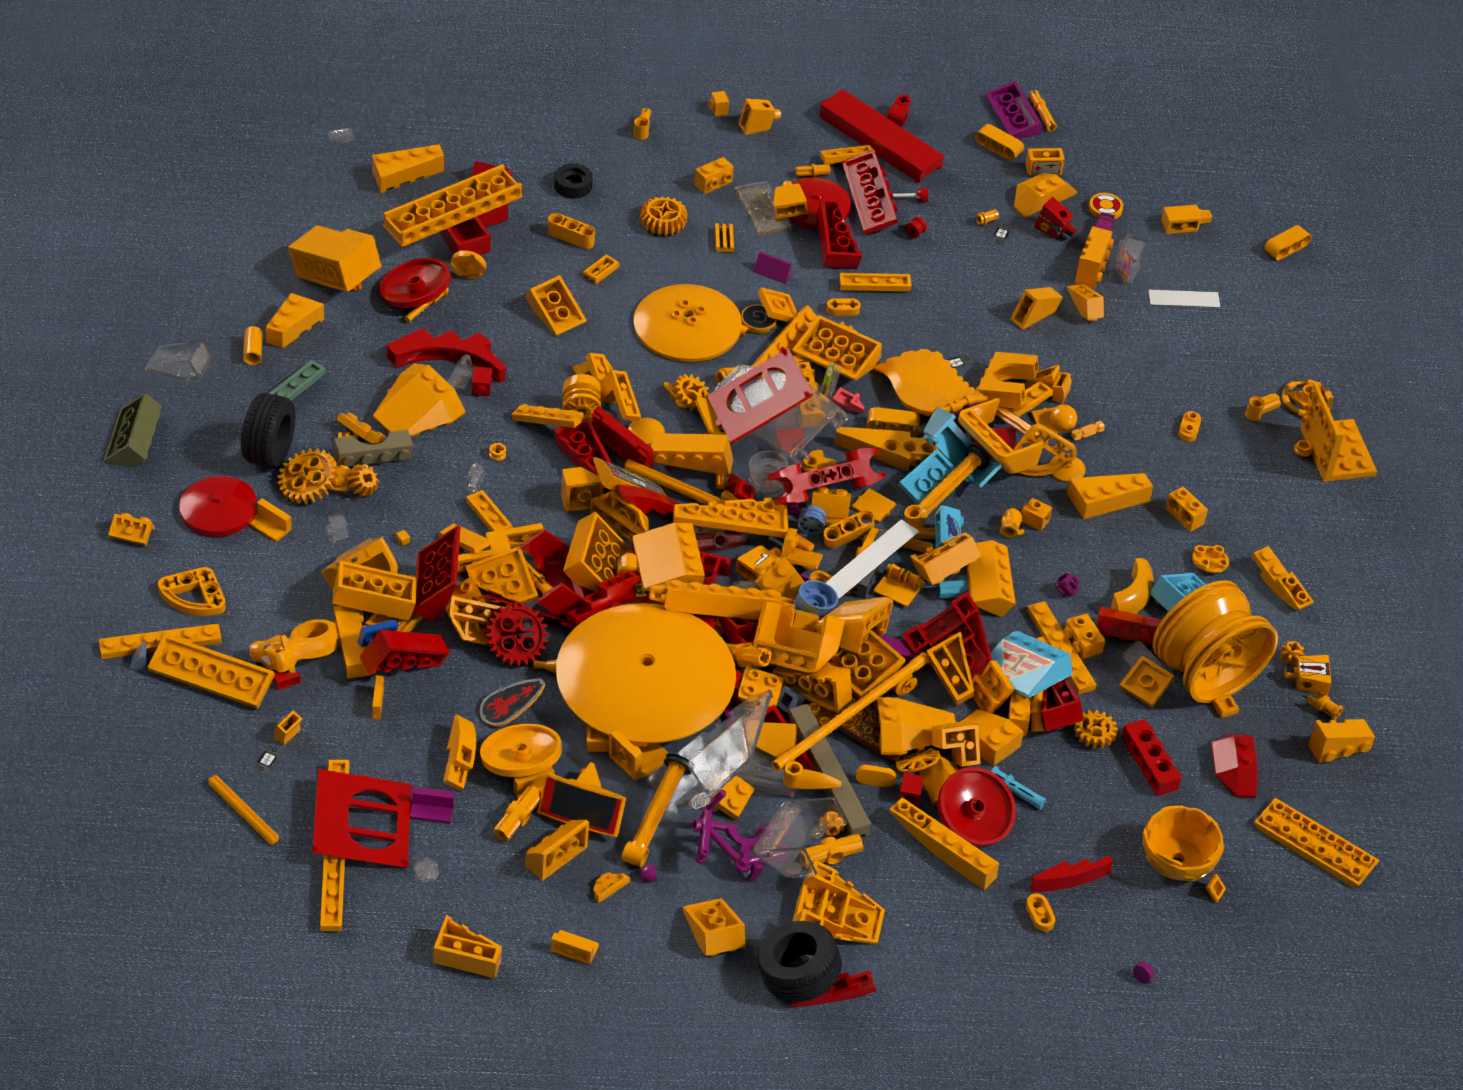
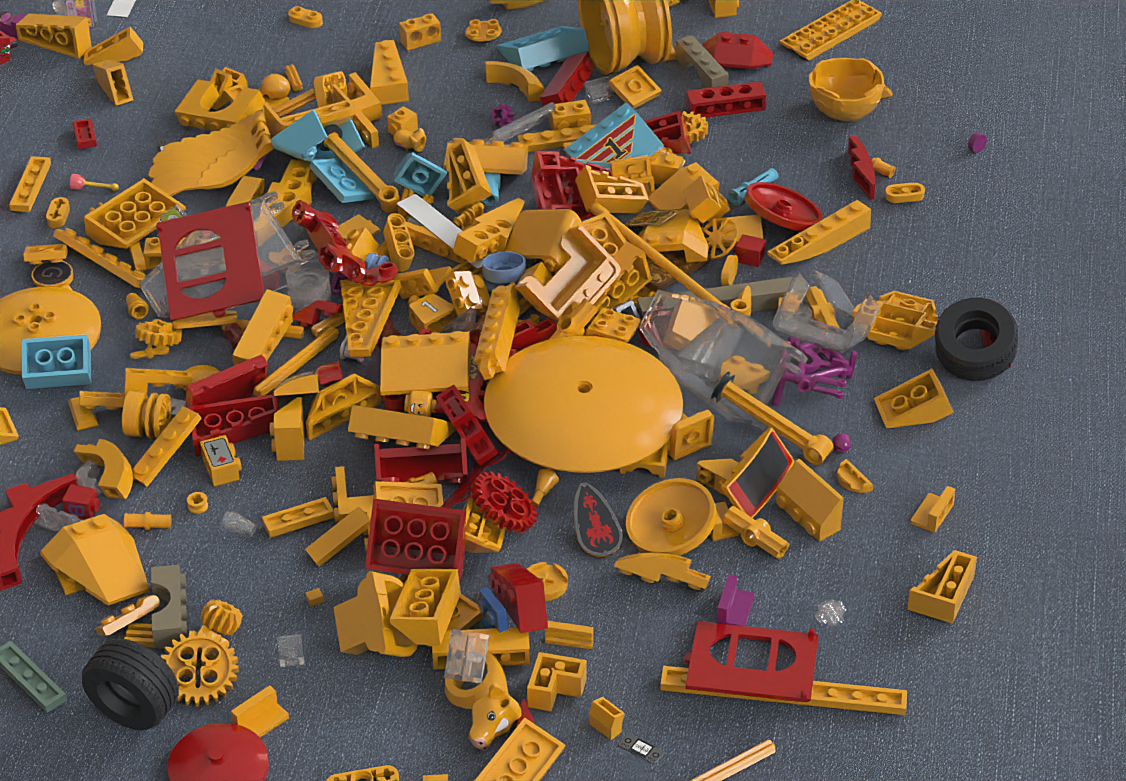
camera: 75 degrees left, 5 degrees down
none -> medium azure brick [22,334,91,389]
none -> hinge [70,174,119,191]
none -> red plate [72,119,97,149]
none -> light orange arch [74,439,133,500]
none -> clear hair [75,460,102,496]
none -> light orange pin [124,512,171,530]
none -> light orange brick [200,435,242,486]
none -> light orange bracket [348,72,383,148]
none -> red plate [361,262,398,286]
none -> clear brick [444,629,489,683]
none -> light orange brick [452,198,525,263]
none -> clear tile [484,102,556,144]
none -> light orange tile [526,562,568,601]
none -> light orange brick [527,652,587,712]
none -> sticker [624,209,682,226]
none -> dark tan arch [676,35,729,89]
none -> clear piece [813,270,856,321]
none -> light orange pin [871,157,896,178]

